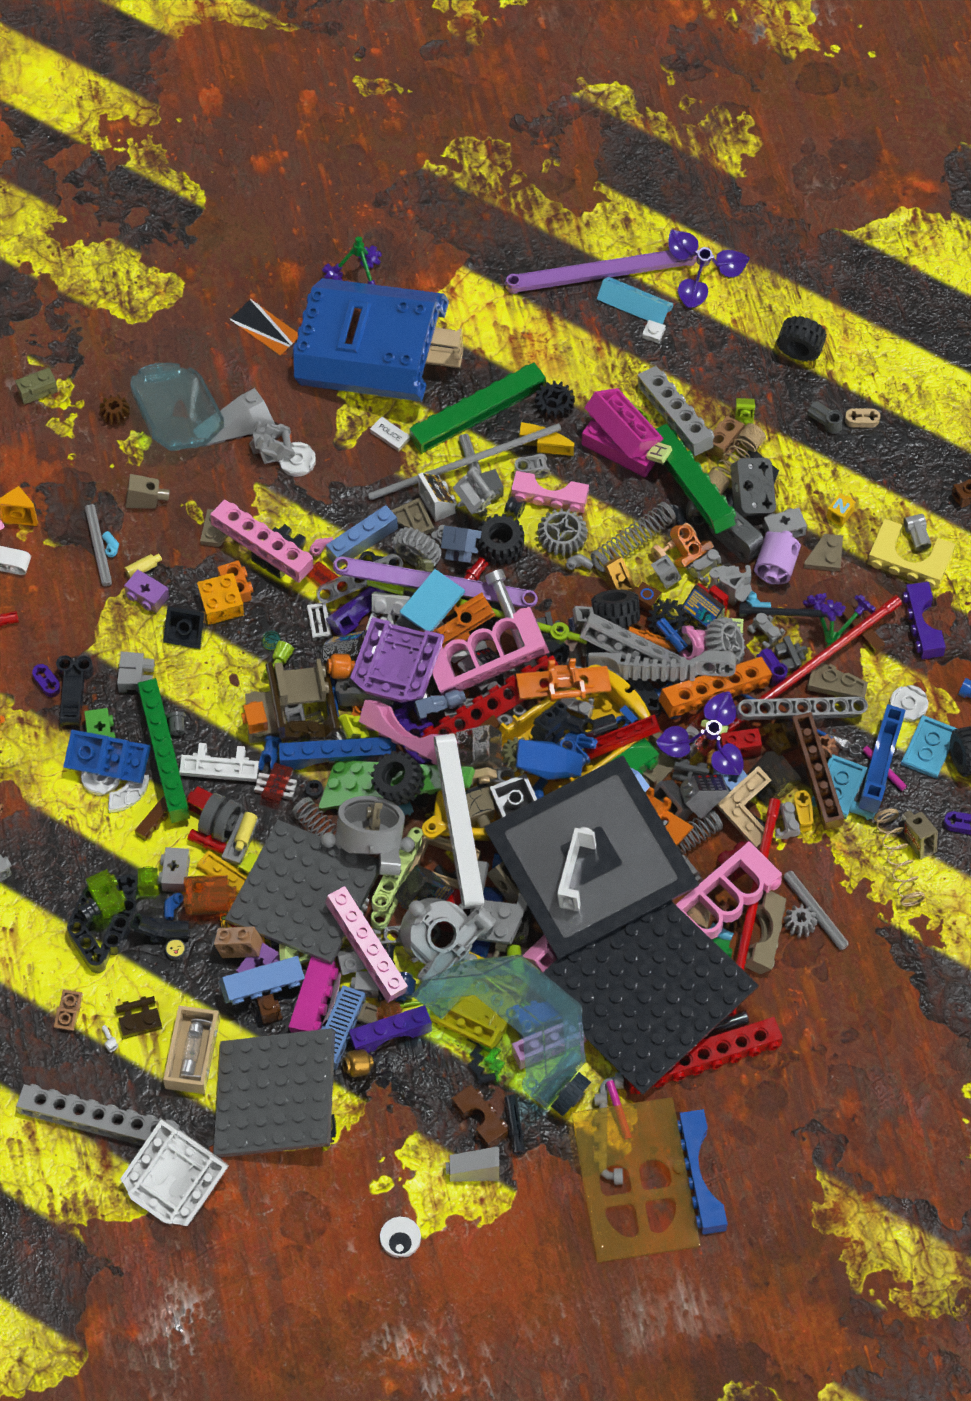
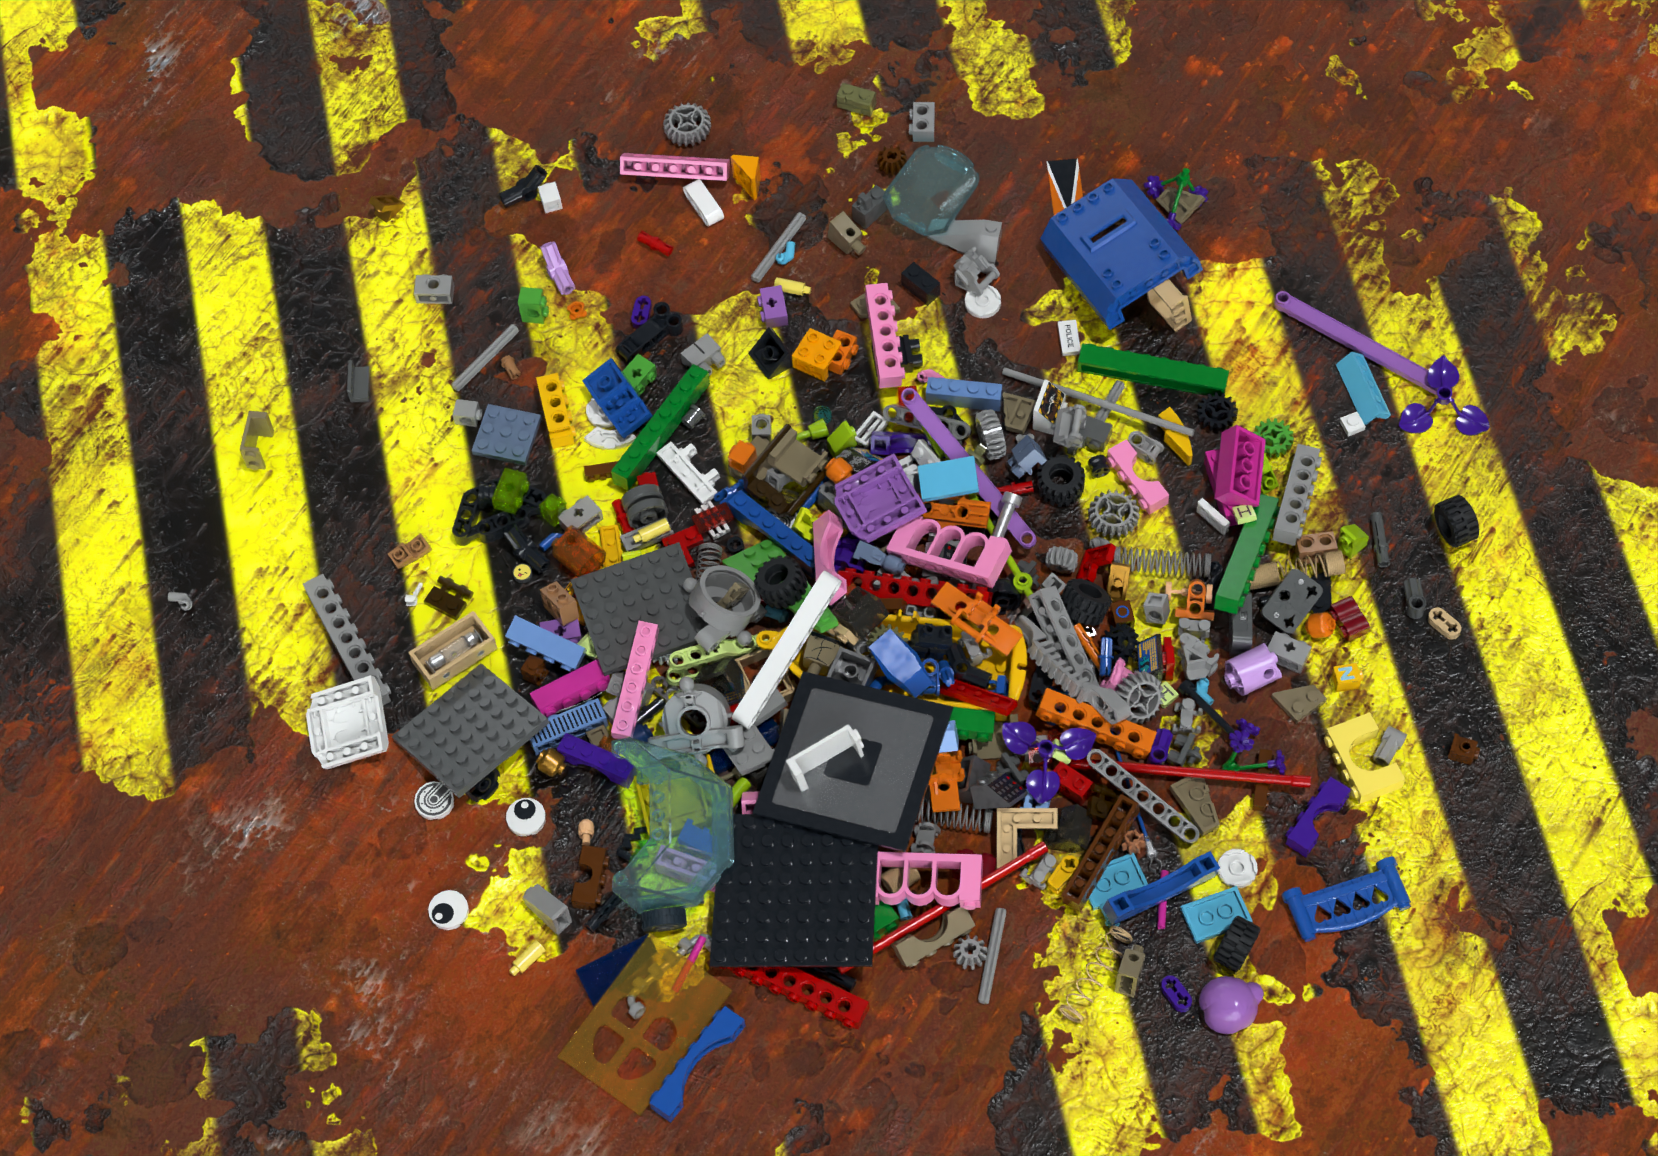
camera: 50 degrees right, 0 degrees up
none -> tile [414,781,454,820]
none -> sand blue plate [472,404,542,466]
none -> white tile [506,798,546,837]
none -> light yellow cylinder [509,940,546,976]
none -> yellow brick [536,373,576,449]
none -> clear blue wing [575,934,658,1007]
none -> light nougat cylinder [578,819,594,846]
none -> red plate [661,525,704,568]
none -> light grey brick [752,414,772,442]
none -> lime slope [827,421,857,459]
none -> dark grey hinge [852,185,890,229]
none -> black brick [901,262,940,306]
none -> light grey brick [909,102,935,142]
none -> light grey gear [1045,546,1078,574]
none -> red plate [1076,543,1116,582]
none -> dark tan wing [1156,186,1206,225]
none -> white tile [1197,498,1230,535]
none -> bright green gear [1253,418,1294,458]
none -> orange head [1305,612,1336,638]
none -> dark red brick [1328,596,1370,642]
none -> dark grey pin [1370,512,1390,568]

